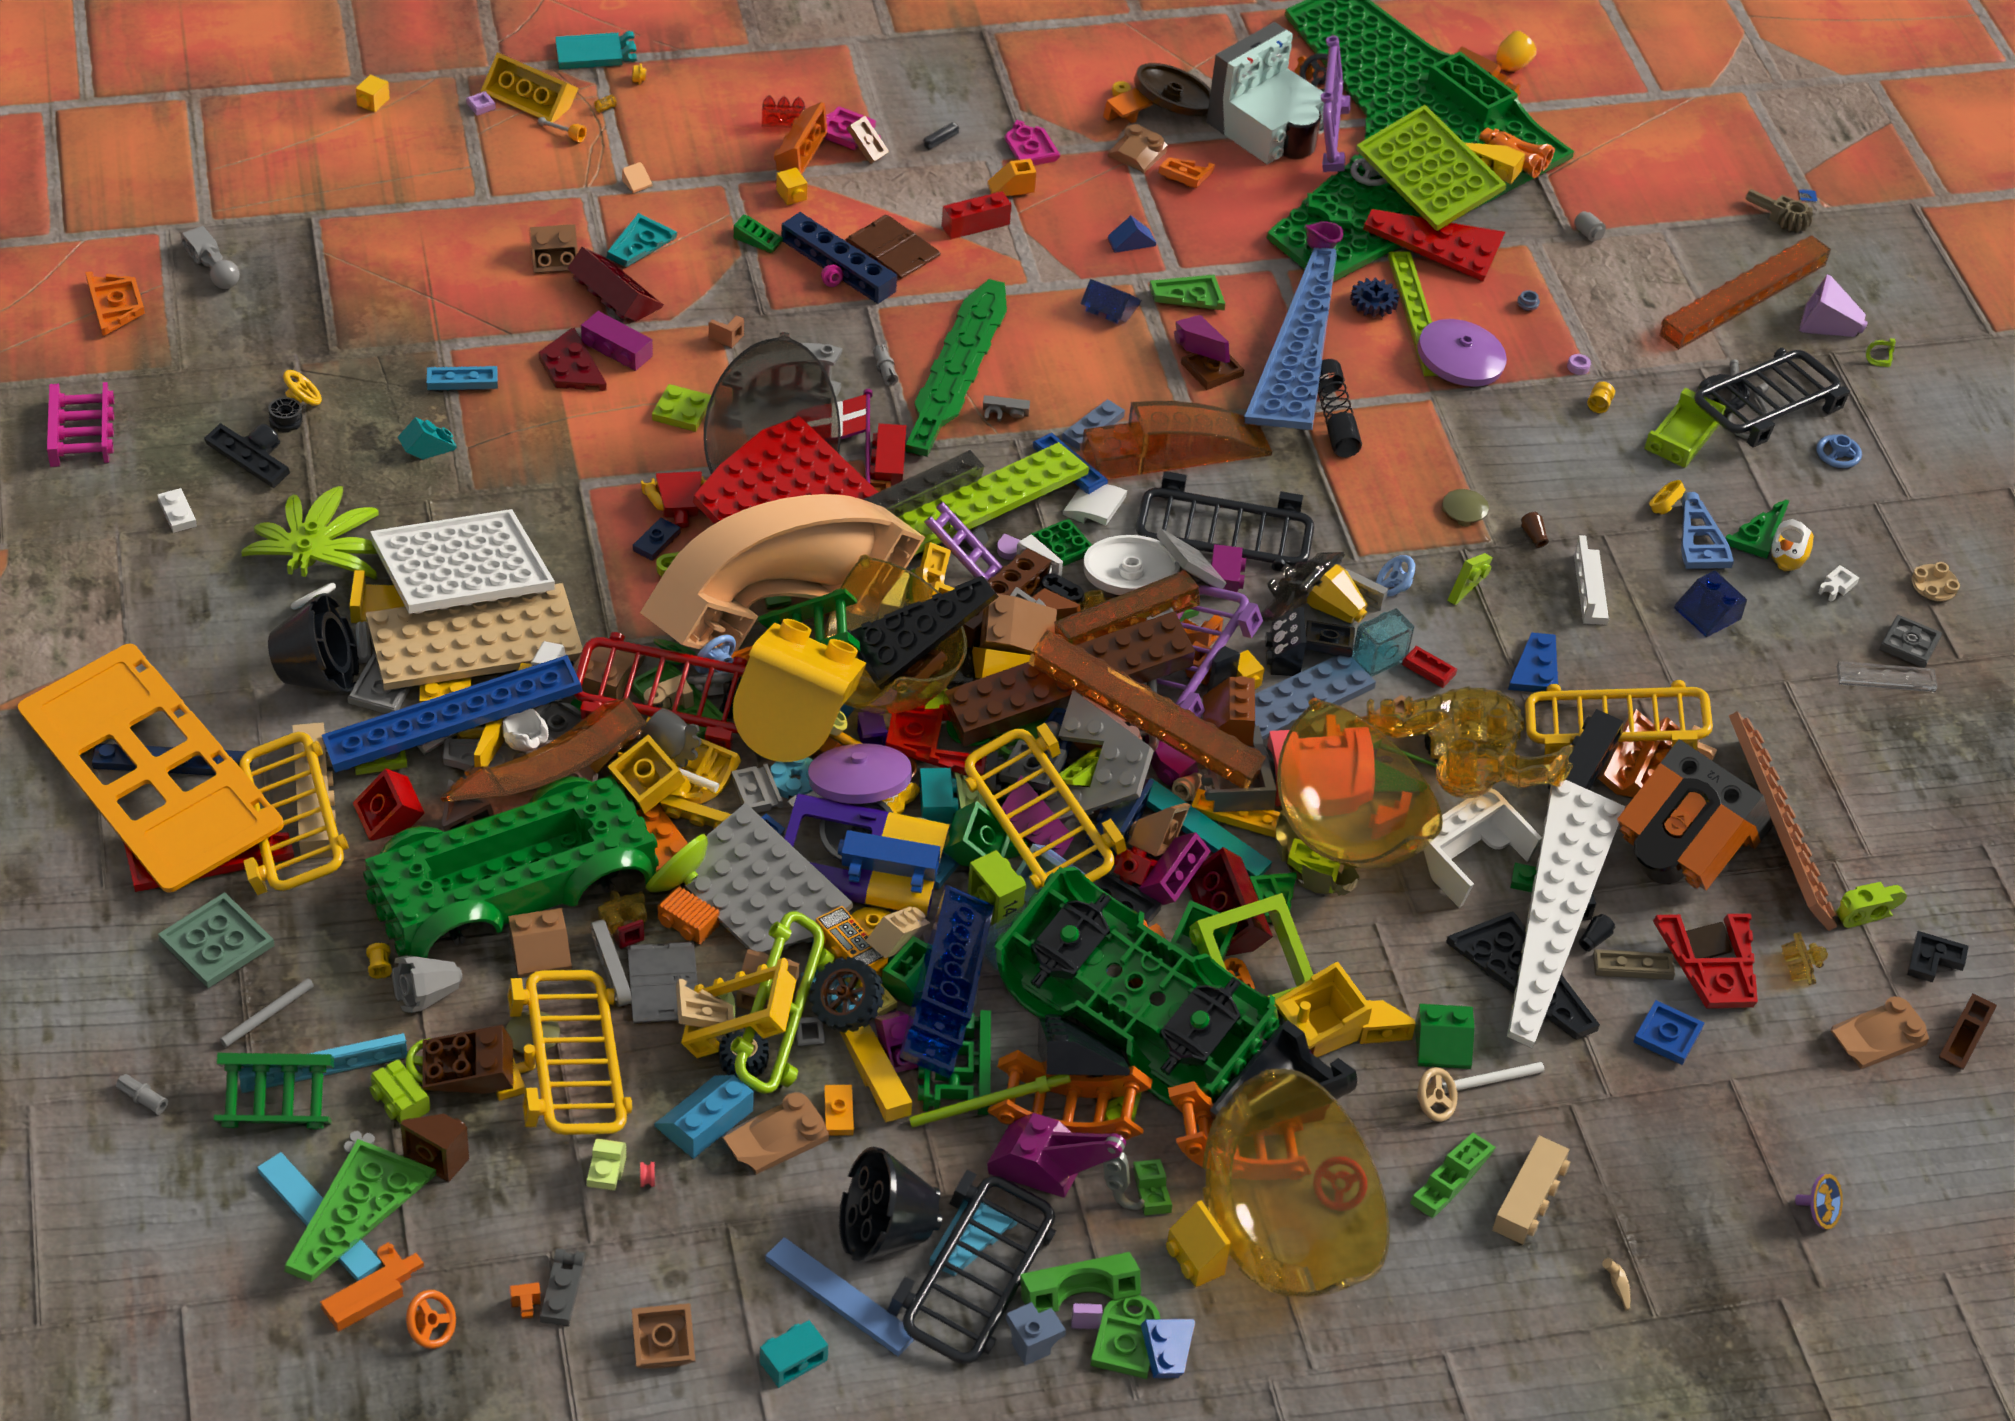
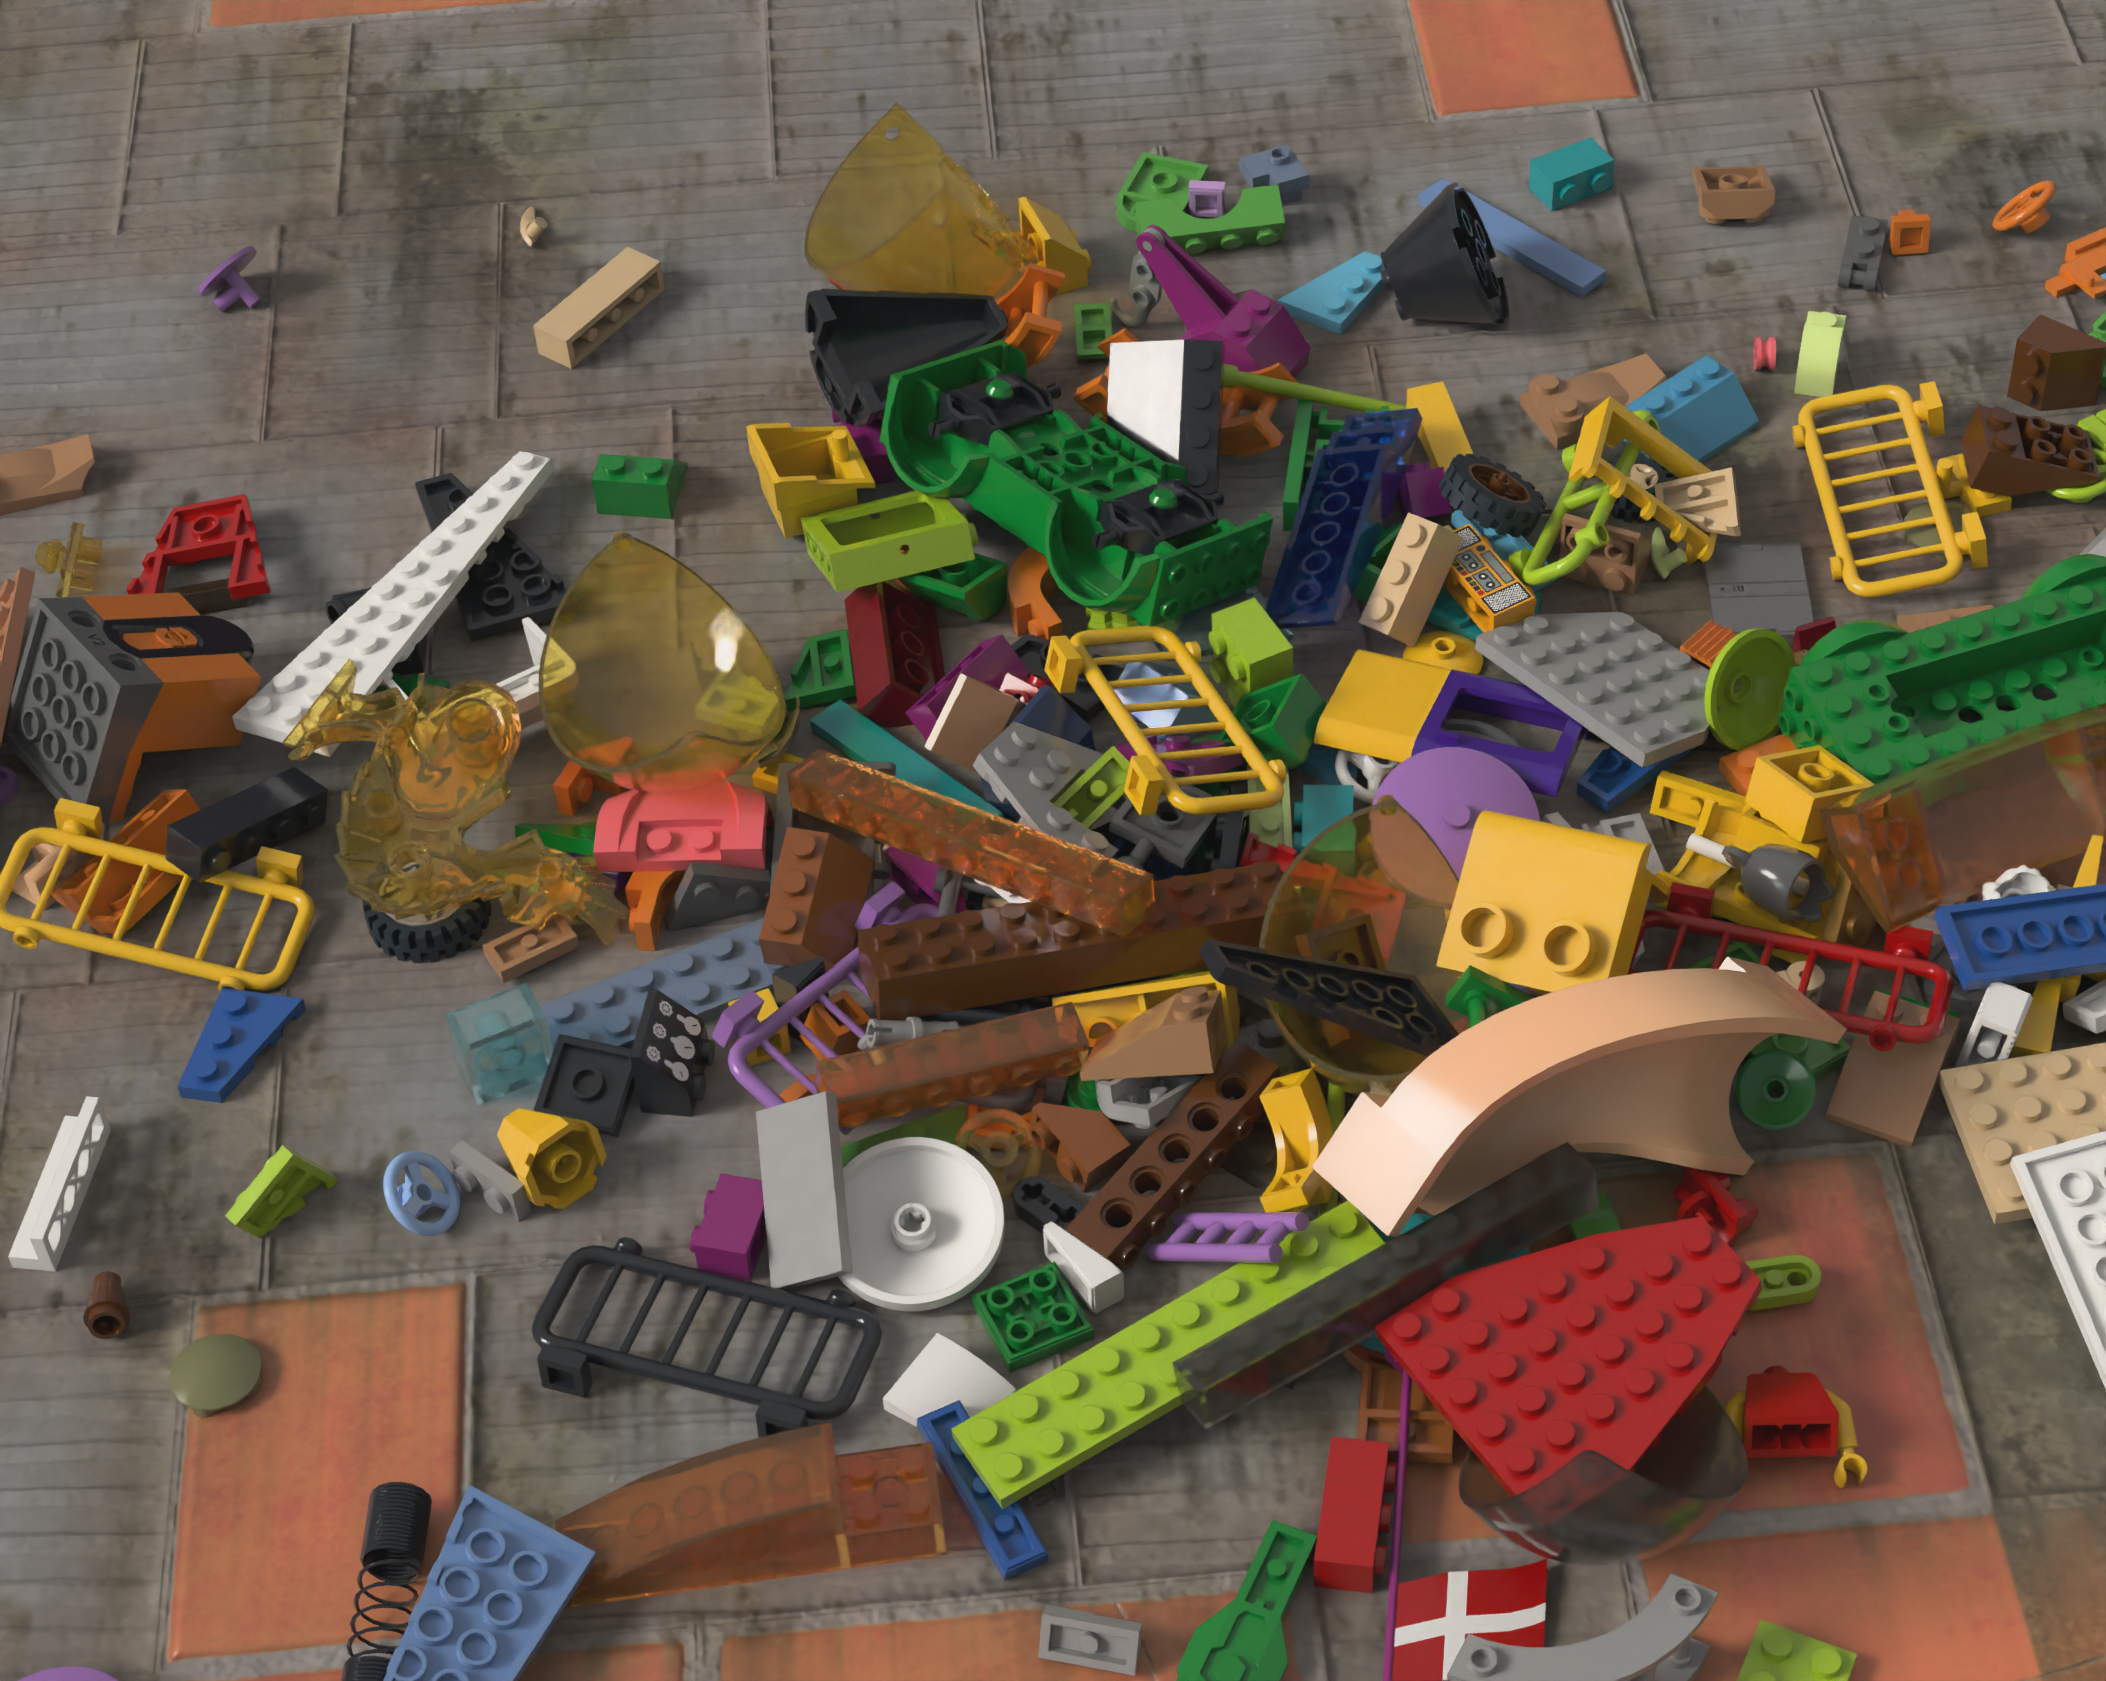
camera: 165 degrees left, 0 degrees up
light grey beam [590,920,632,1007] -> none
dark blue plate [633,517,681,561] -> none
light orange plate [824,1085,854,1136] -> none
blue brick [838,830,940,893] -> none
black bar [887,1170,1057,1364] -> none
lavender tile [997,534,1021,560] -> none
sand blue plate [1062,399,1125,451] -> none
wing [1141,1319,1195,1378] -> none
clear smoke piece [1261,552,1345,622] -> none
yellow slope [1359,1000,1416,1044] -> none
red plate [1402,646,1457,688] -> none
bright green slope [1410,1133,1496,1219] -> none
tan piece [1417,1067,1457,1122] -> none
white bar [1442,1062,1544,1093] -> none
dark tan tile [1593,949,1675,980] -> none
blue plate [1633,1000,1704,1065] -> none

